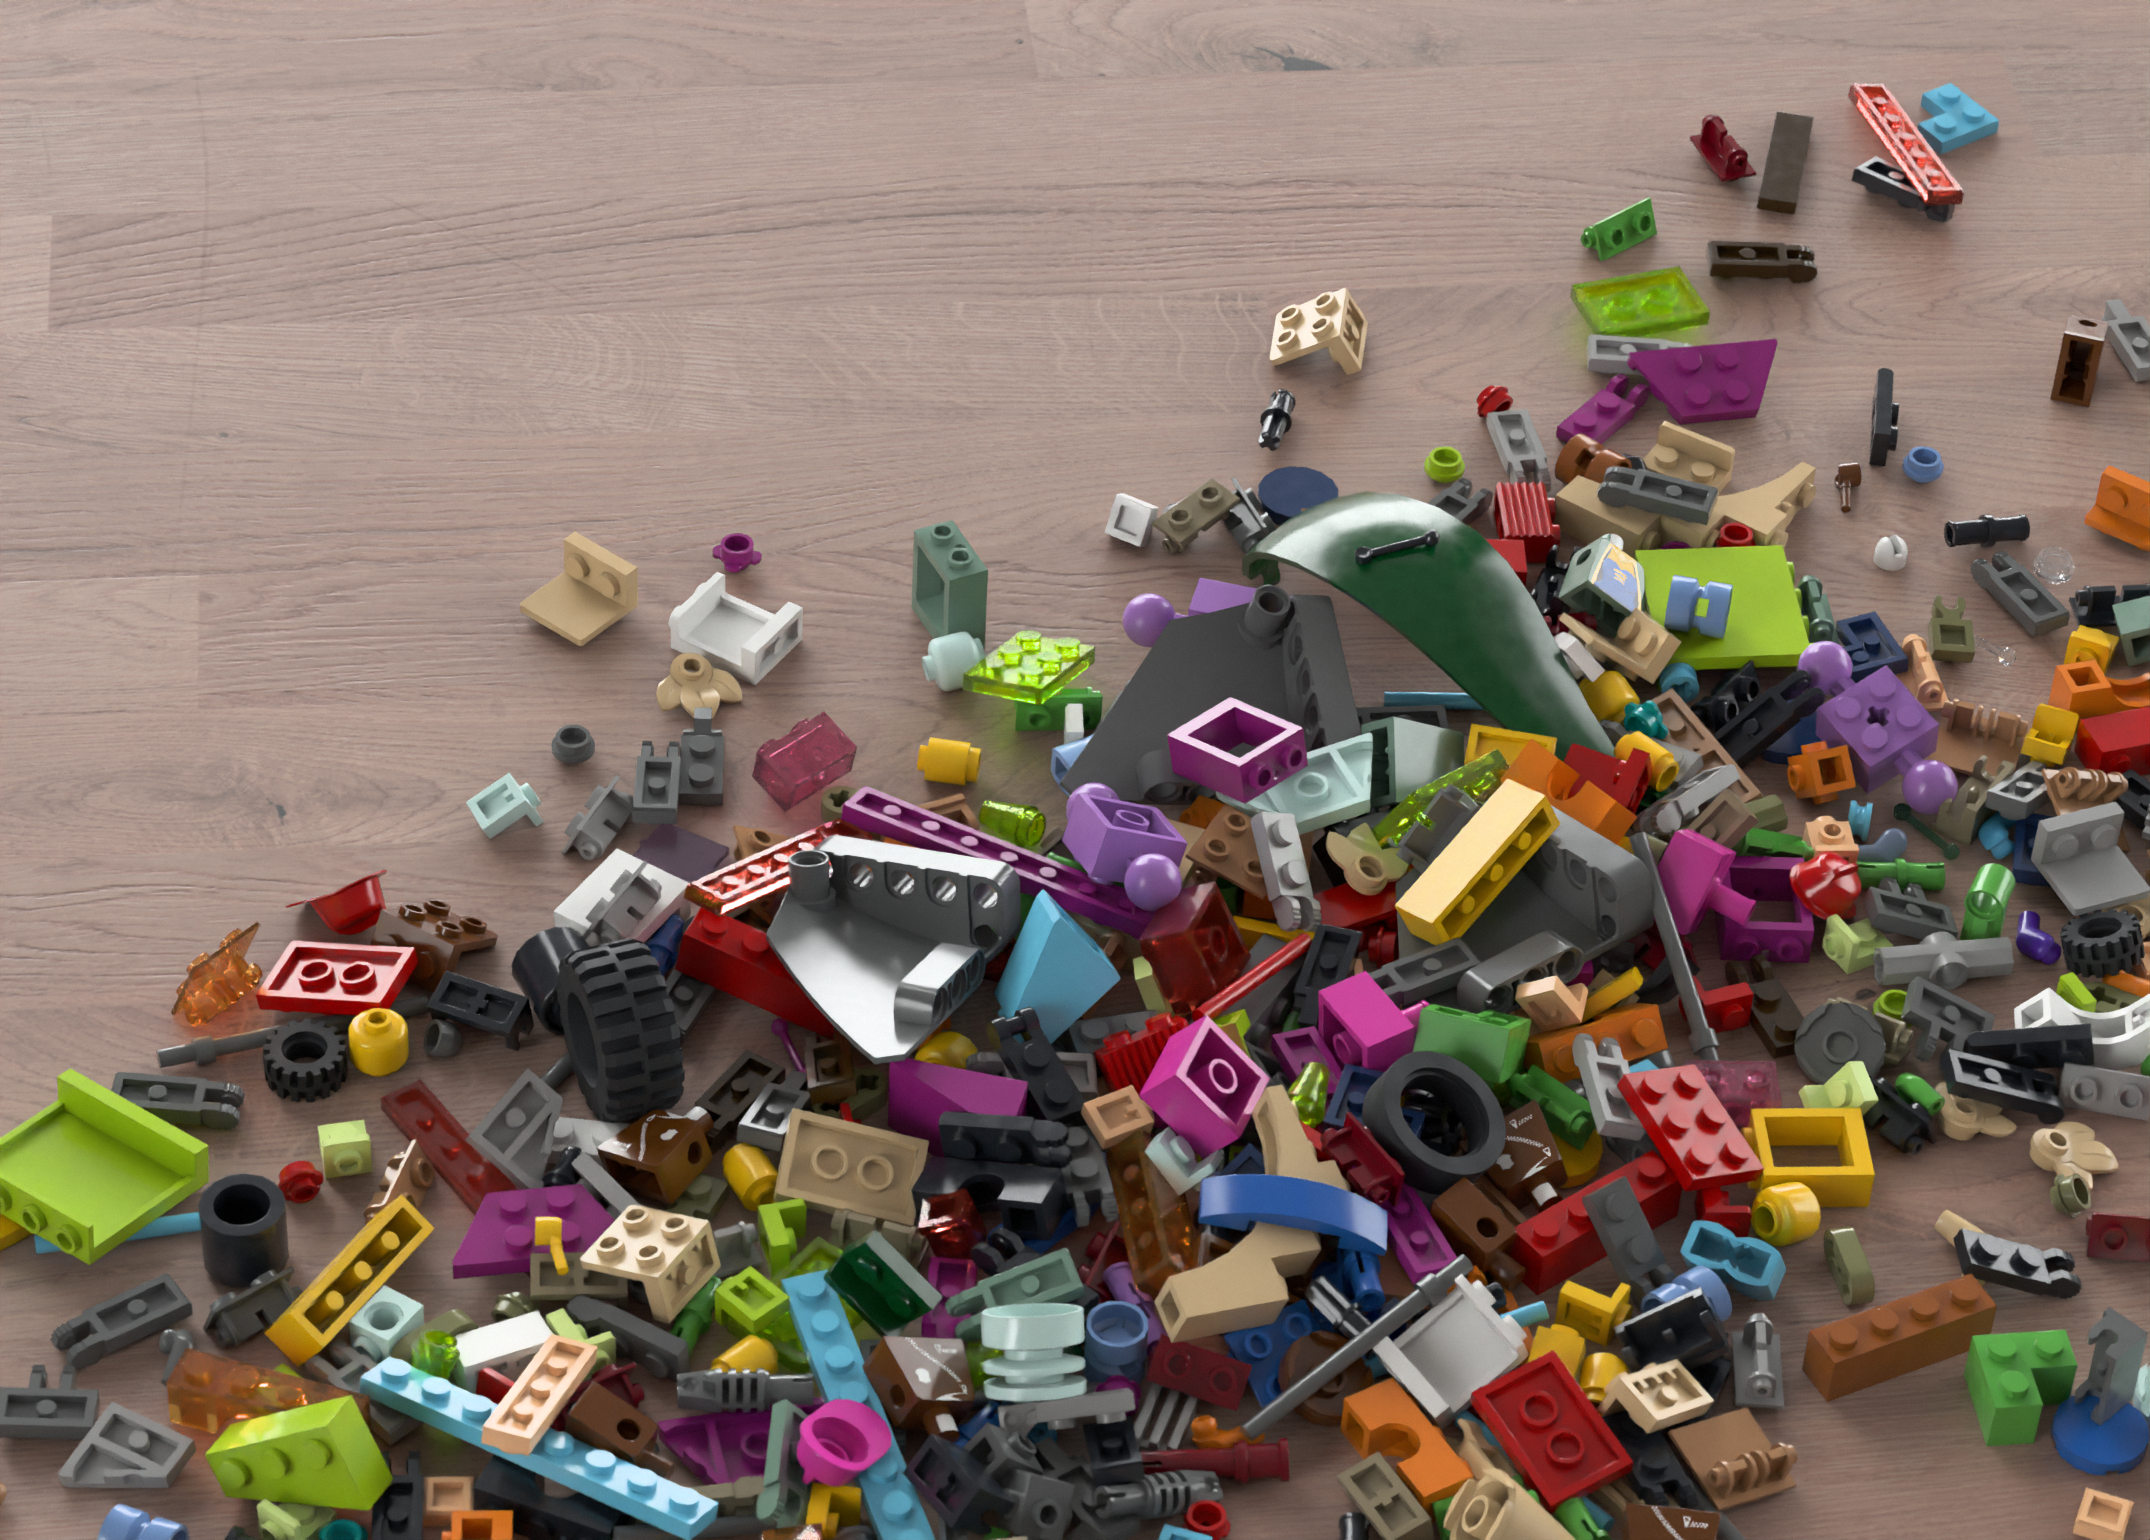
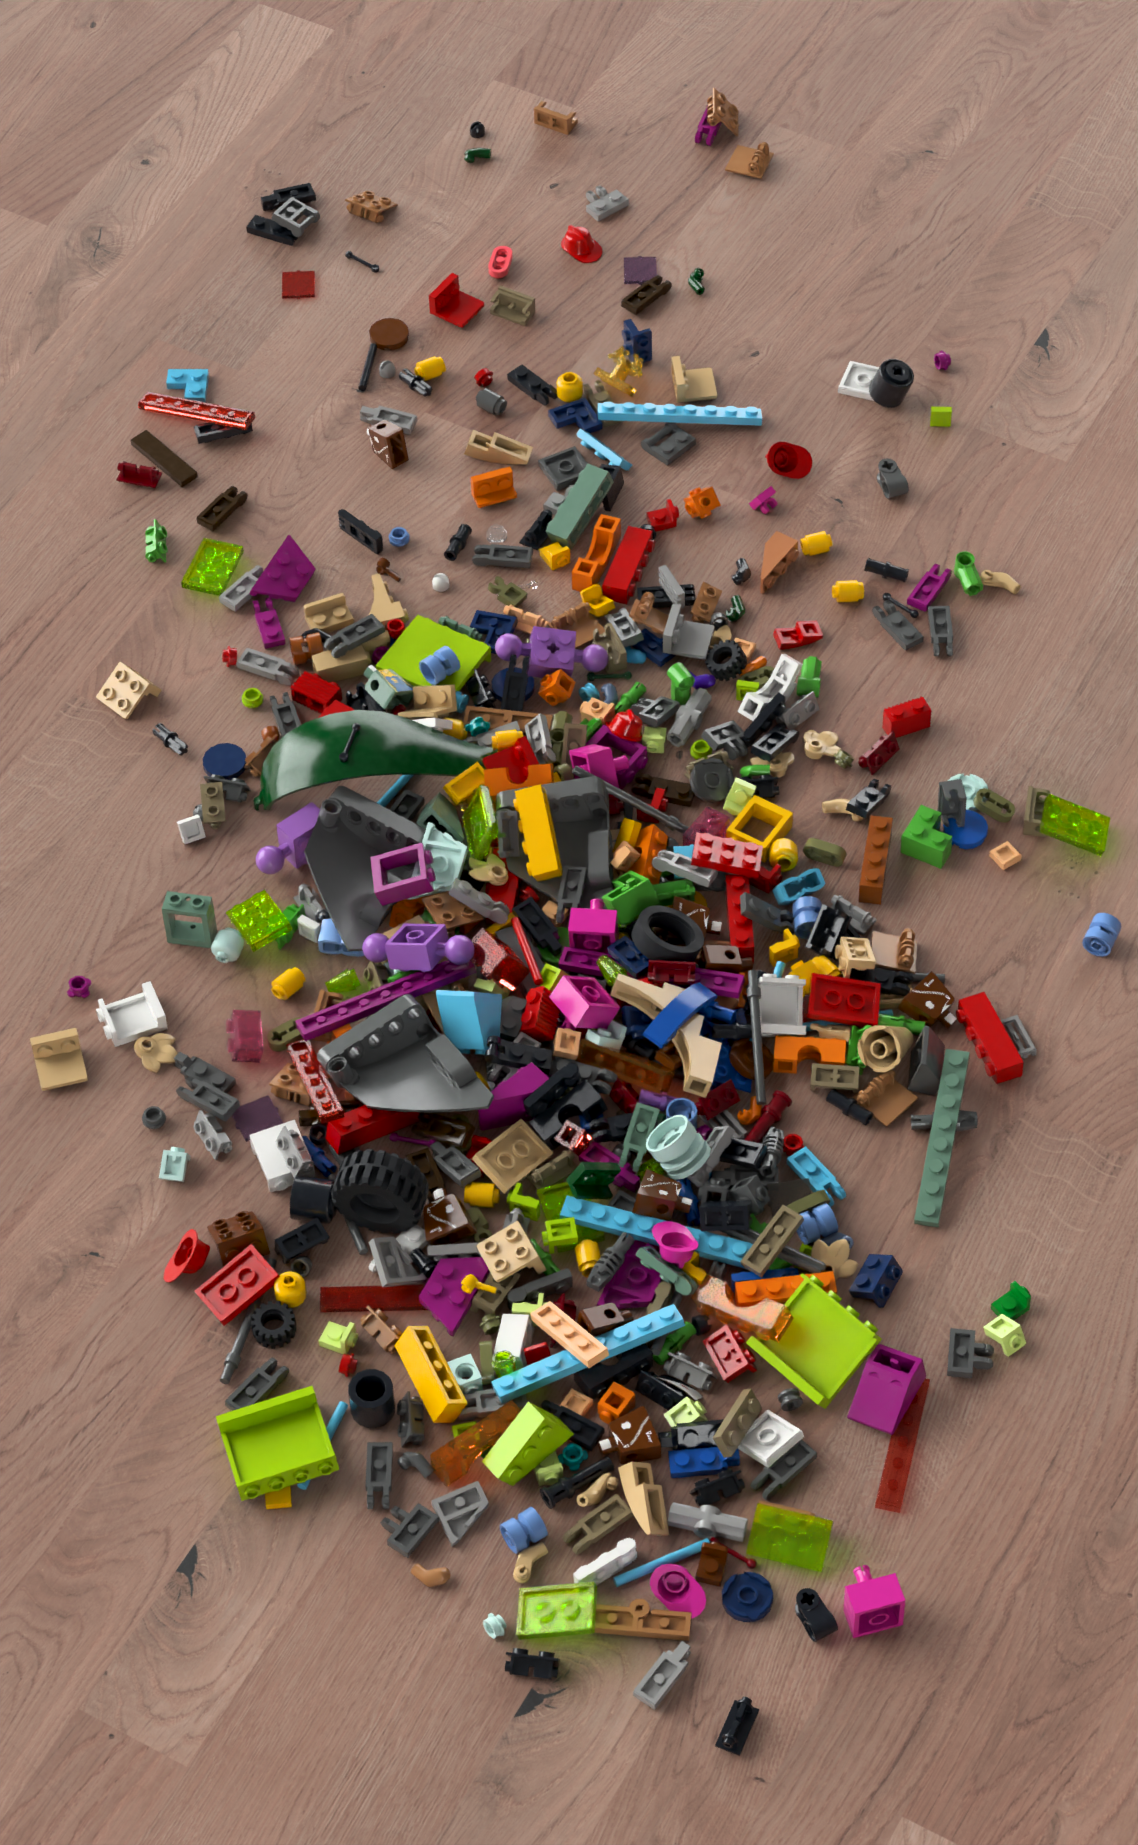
camera: 50 degrees left, 10 degrees up
clear orange hinge [171,922,263,1026] -> none

